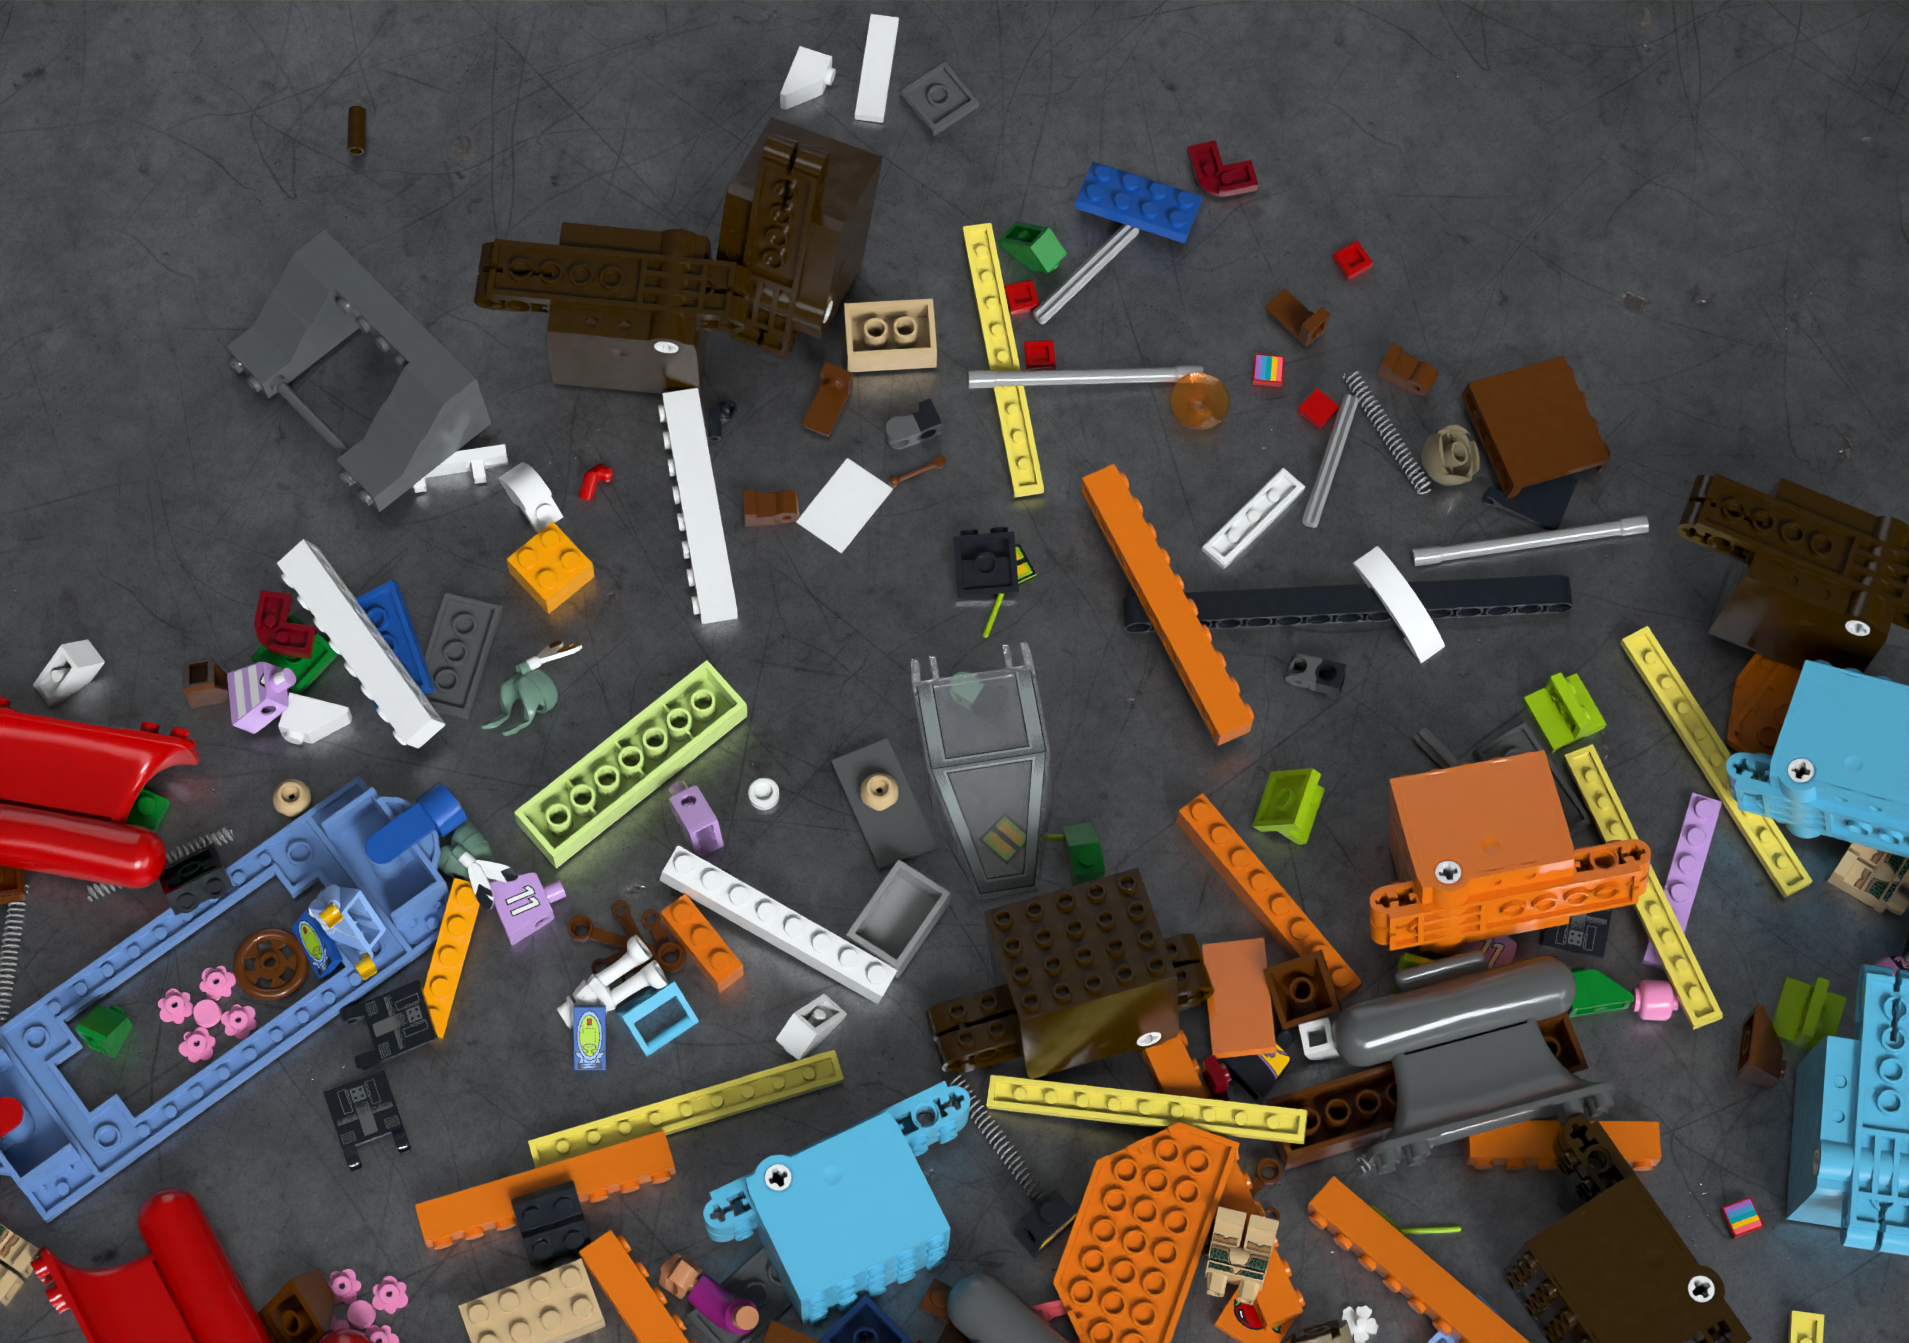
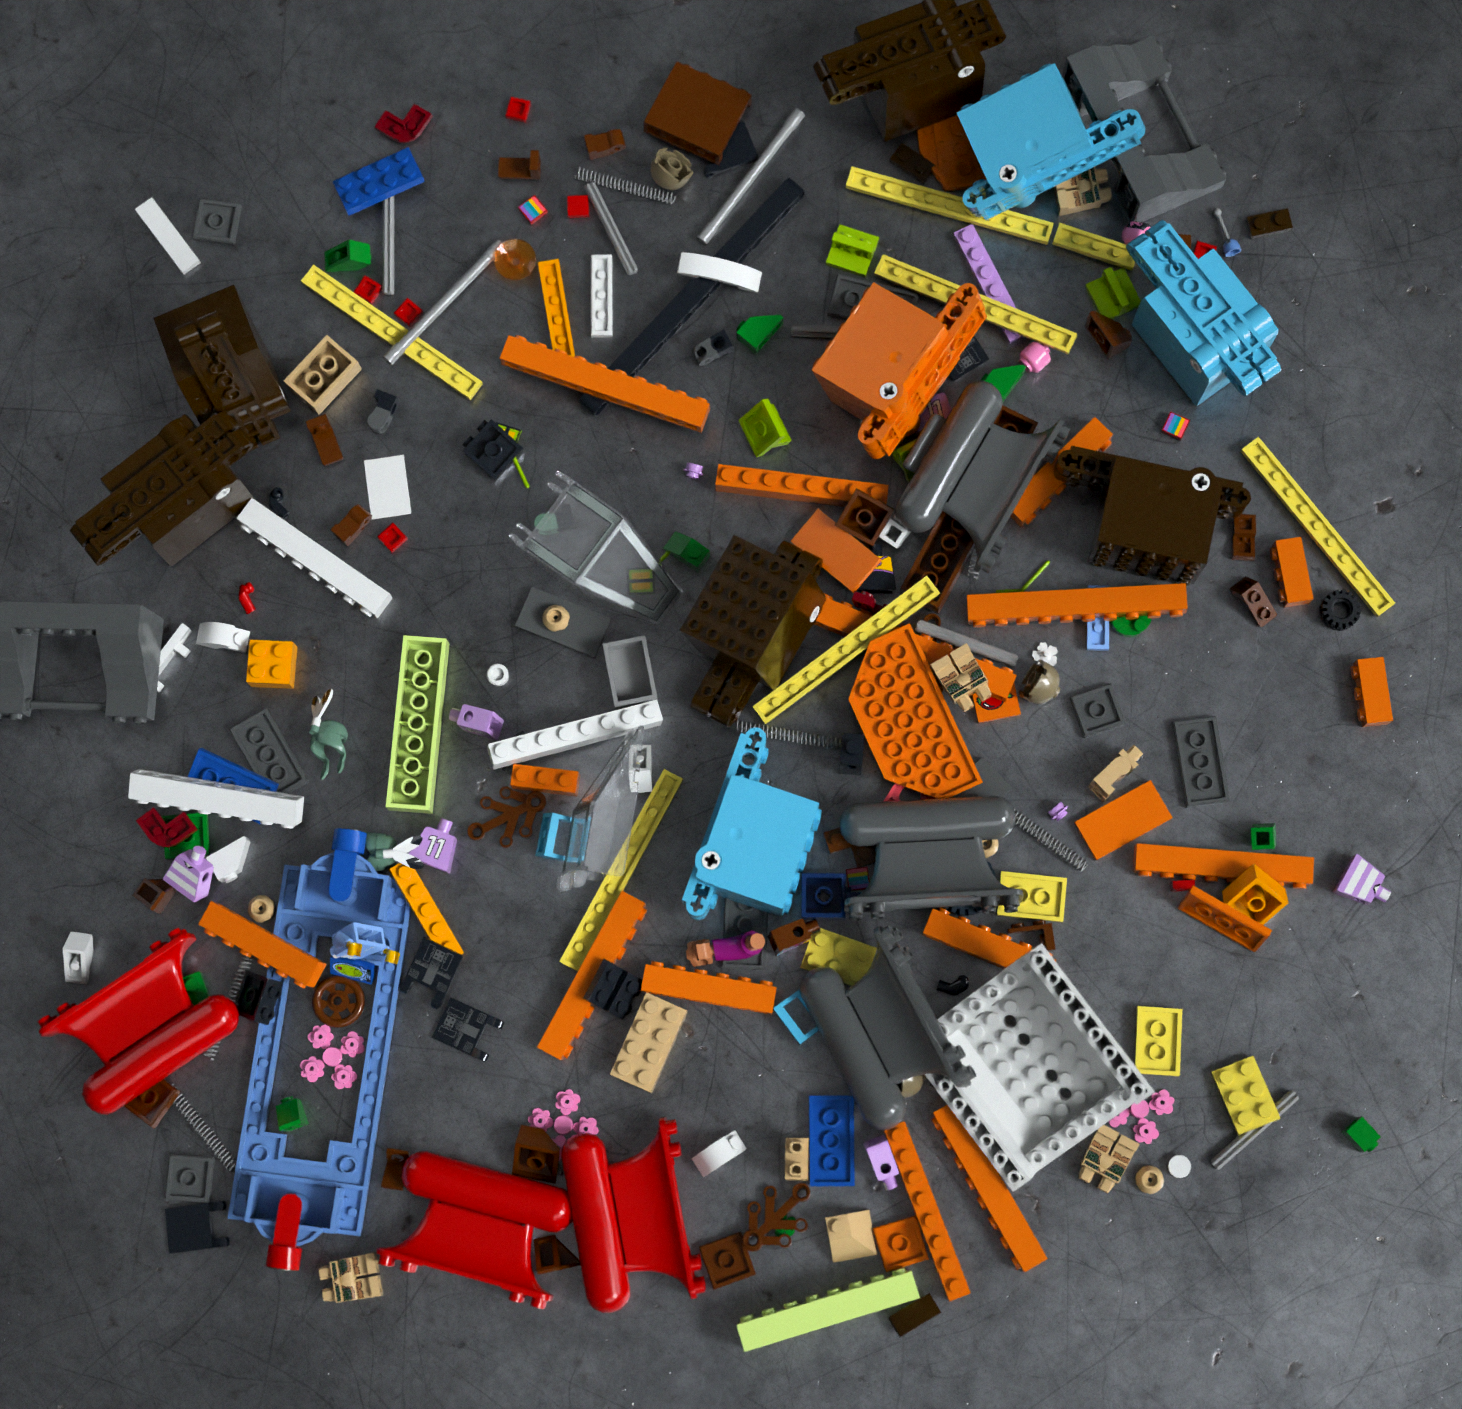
camera: 35 degrees left, 10 degrees up
white piece [557,935,668,1029] -> none
tile [573,1005,606,1070] -> none
white slope [780,46,836,110] -> none
reddish brown hinge [888,456,946,487] -> none
none -> orange brick [199,901,327,988]
none -> red tile [377,522,408,553]
none -> reddish brown bracket [381,1148,409,1191]
none -> light orange plate [538,259,575,357]
none -> clear windscreen [556,725,644,893]
none -> lavender plate [683,463,704,479]
none -> green slope [736,315,783,354]
none -> dark brown plate [889,143,936,185]
none -> light grey axle [915,620,1018,666]
none -> light yellow plate [1052,223,1135,271]

